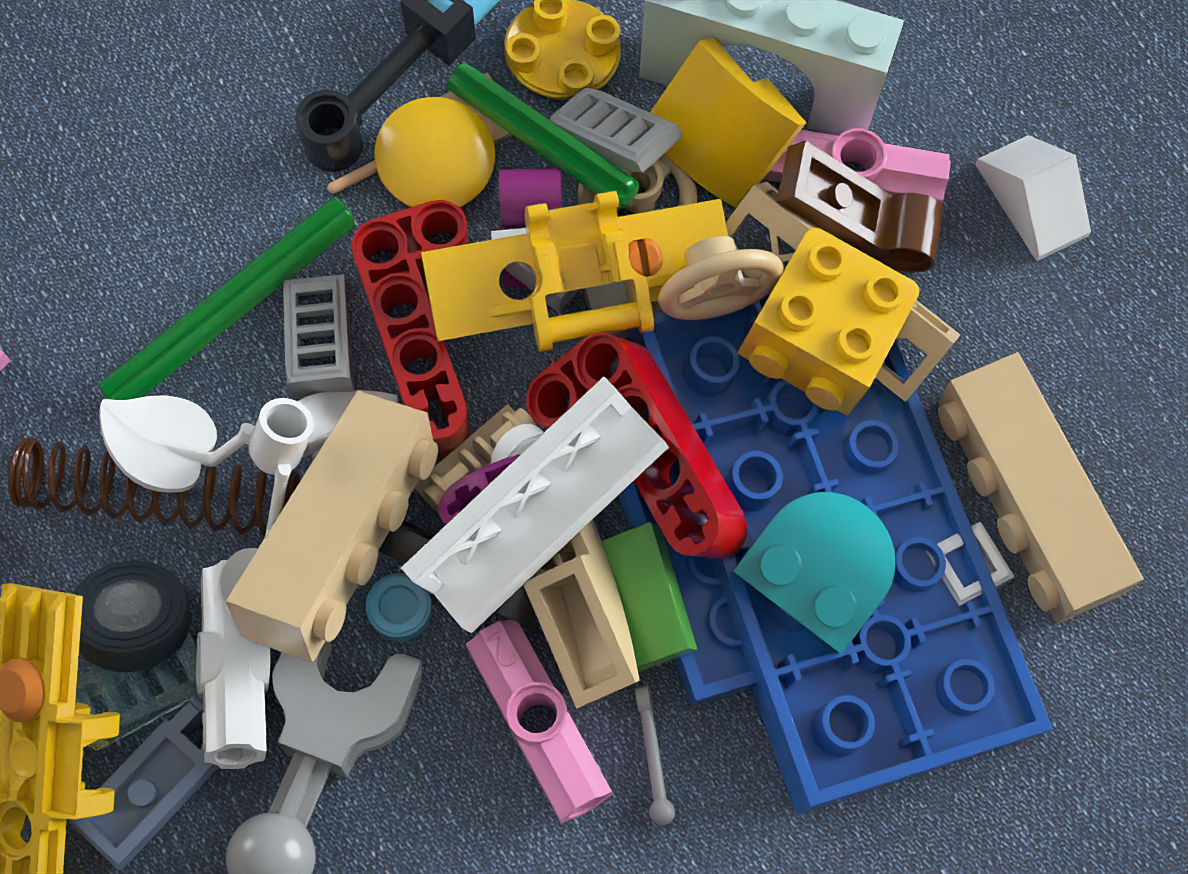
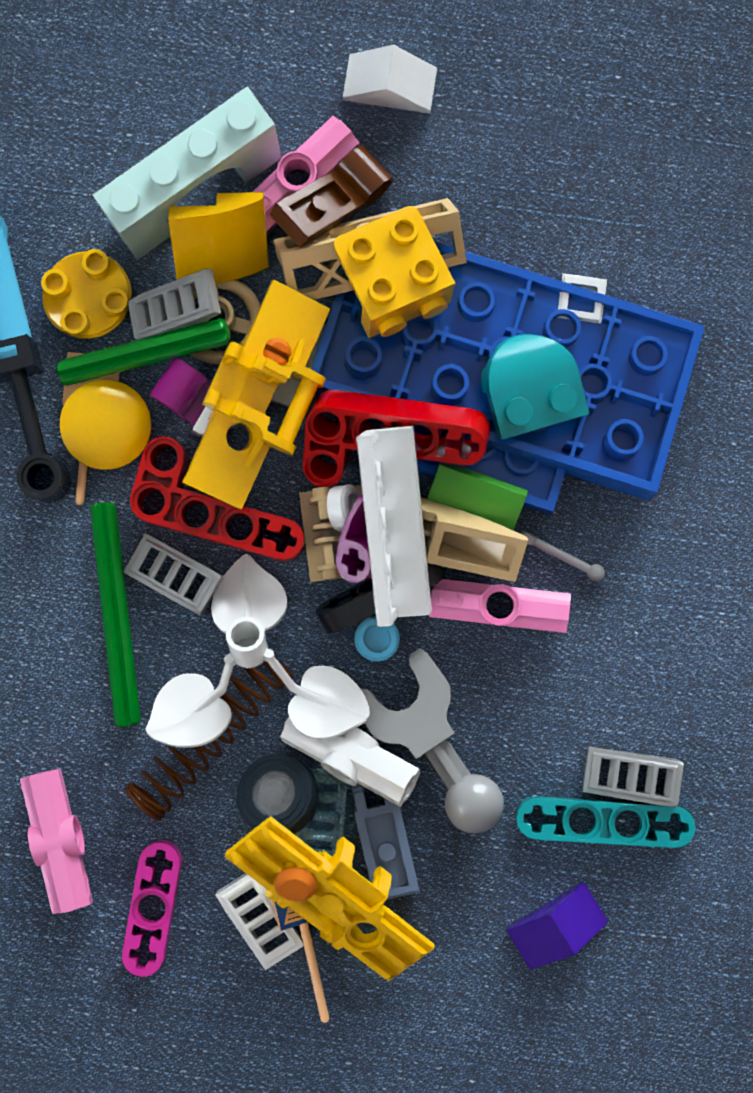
camera: 50 degrees left, 15 degrees up
tan brick [225,390,438,663] -> none
tan piece [658,236,784,320] -> none
tan brick [938,352,1144,624] -> none

